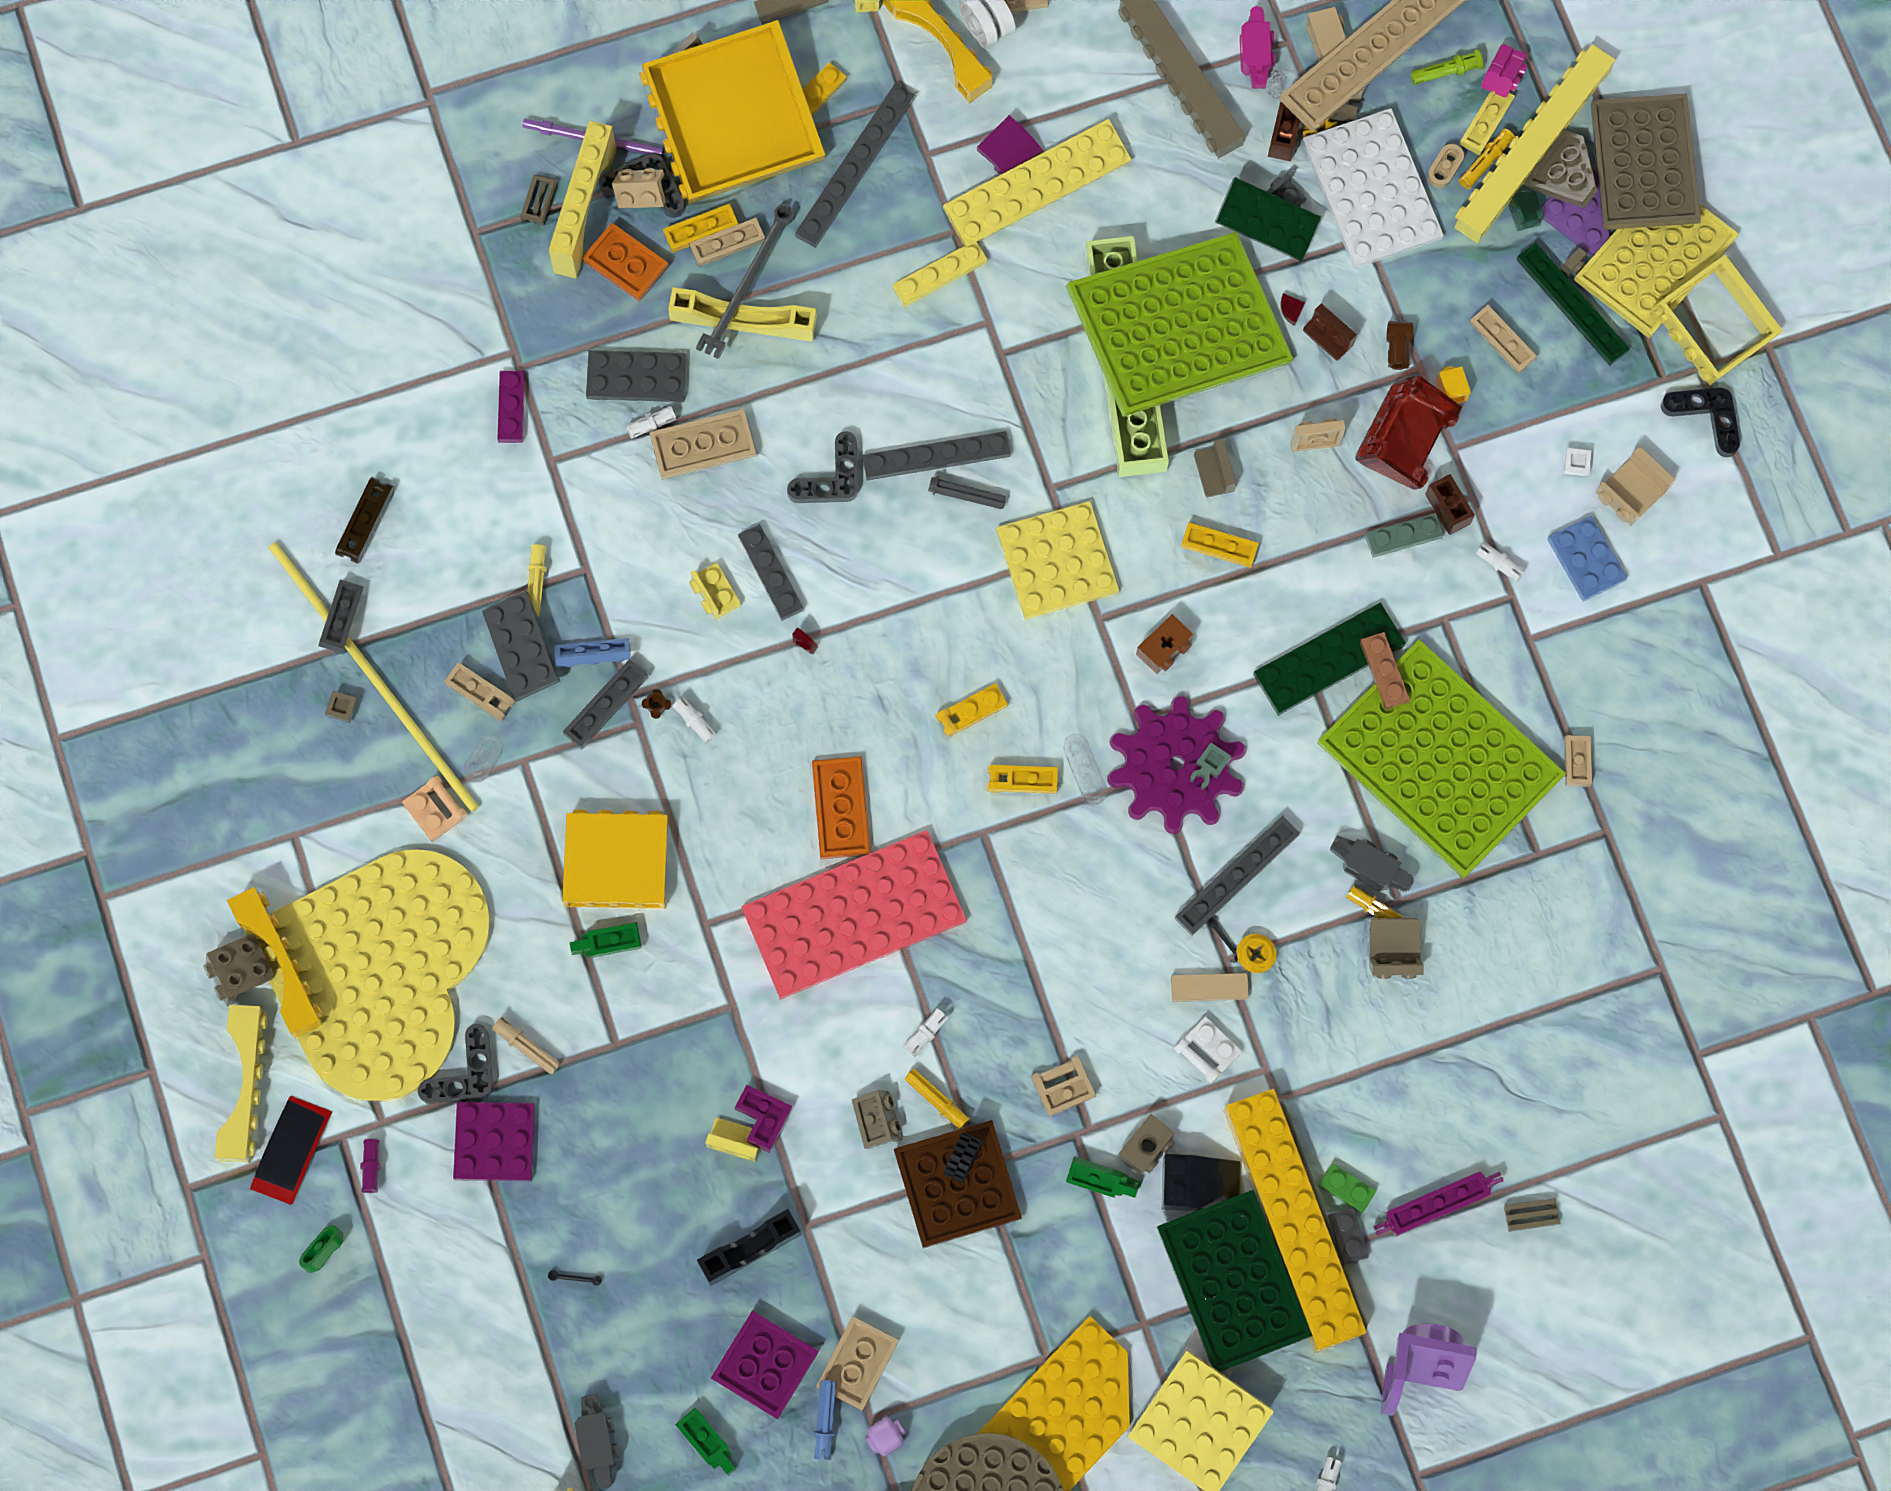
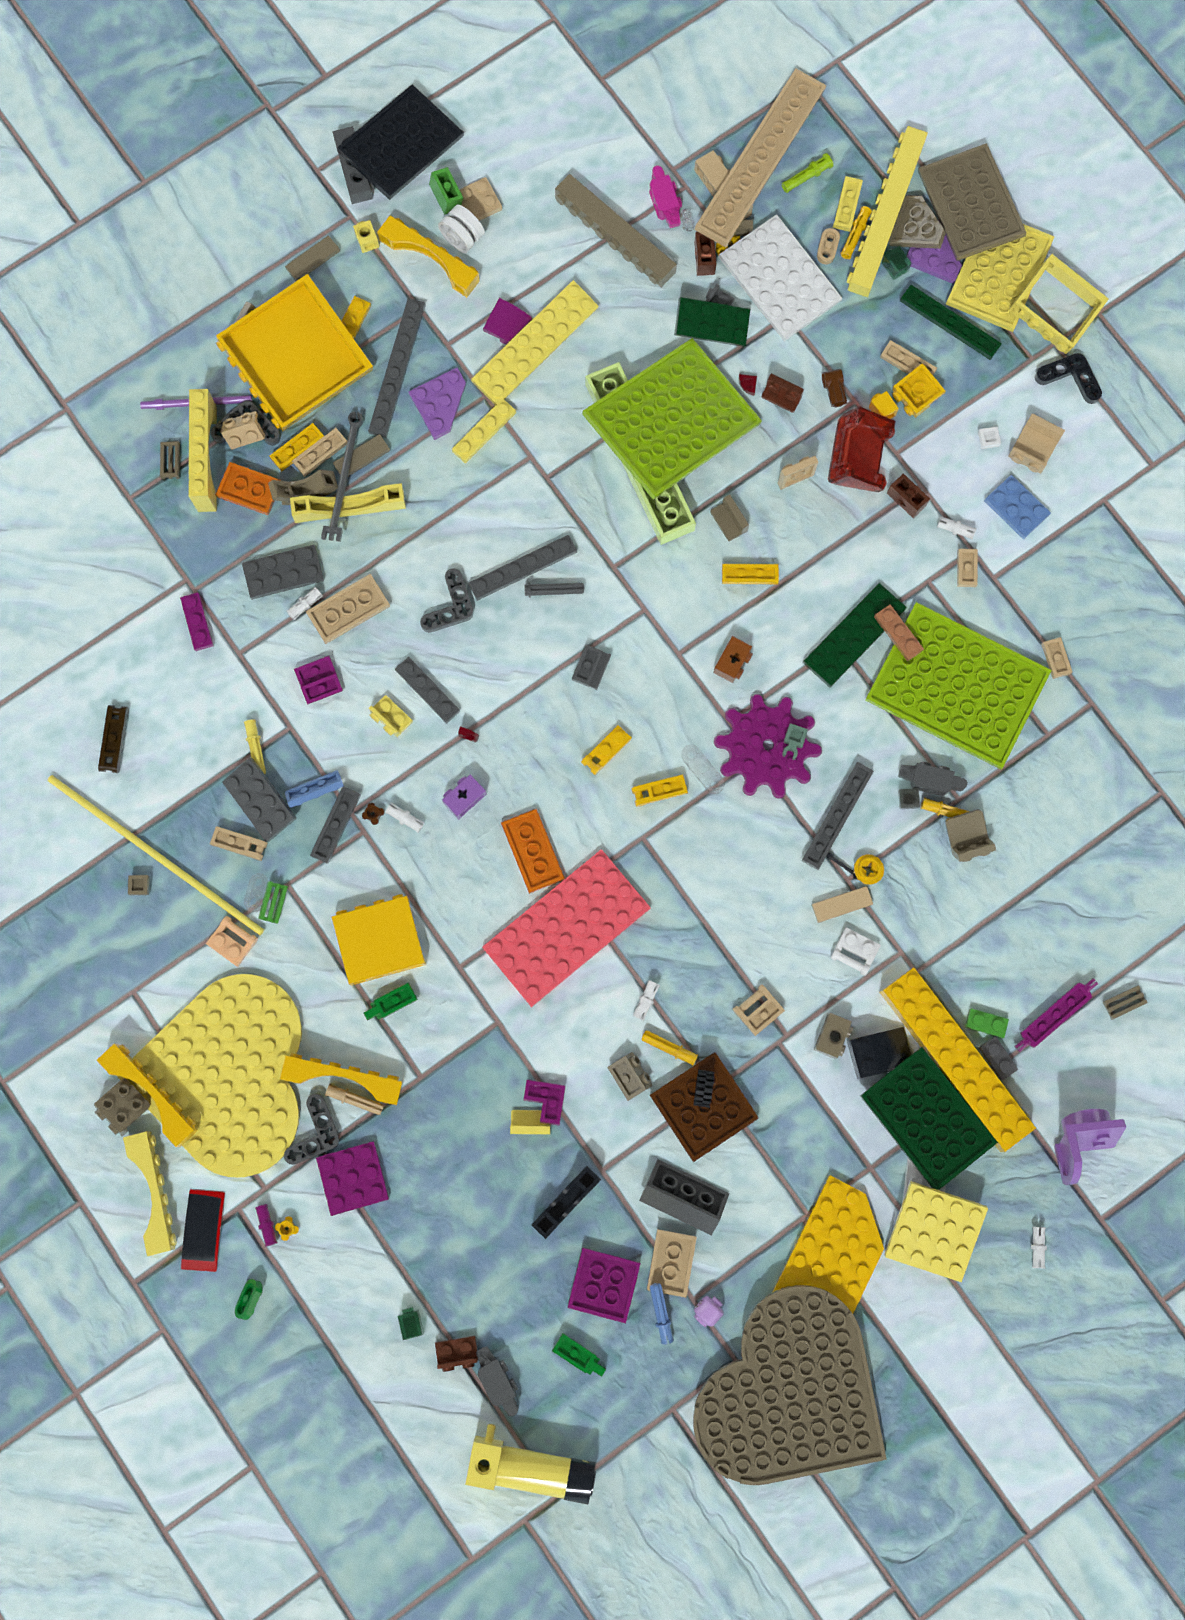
camera: 15 degrees left, 5 degrees up
dark grey plate [318,579,364,653] -> none
black hinge [548,1270,602,1286] -> none
light yellow plate [996,501,1119,620] -> none
green hinge [1066,1156,1140,1198] -> none
sand green plate [1365,513,1443,558] -> none
dark pink brick [1481,44,1528,98] -> none
dark tan plate [1561,247,1587,278] -> none
none -> bright green tile [258,881,288,924]
none -> dark tan arch [268,470,338,505]
none -> yellow plate [275,1216,299,1241]
none -> yellow arch [280,1053,402,1106]
none -> magenta slope [294,656,343,705]
none -> dark tan tile [333,434,390,477]
none -> clear green brick [397,1307,424,1340]
none -> medium lavender plate [409,368,466,440]
none -> copper bracket [435,1336,479,1372]
none -> medium lavender brick [442,774,487,820]
none -> dark grey plate [572,645,611,690]
none -> dark grey slope [639,1159,730,1236]
none -> yellow plate [892,363,946,418]
none -> clear smoke plate [898,788,920,809]
none -> tan plate [957,549,978,587]

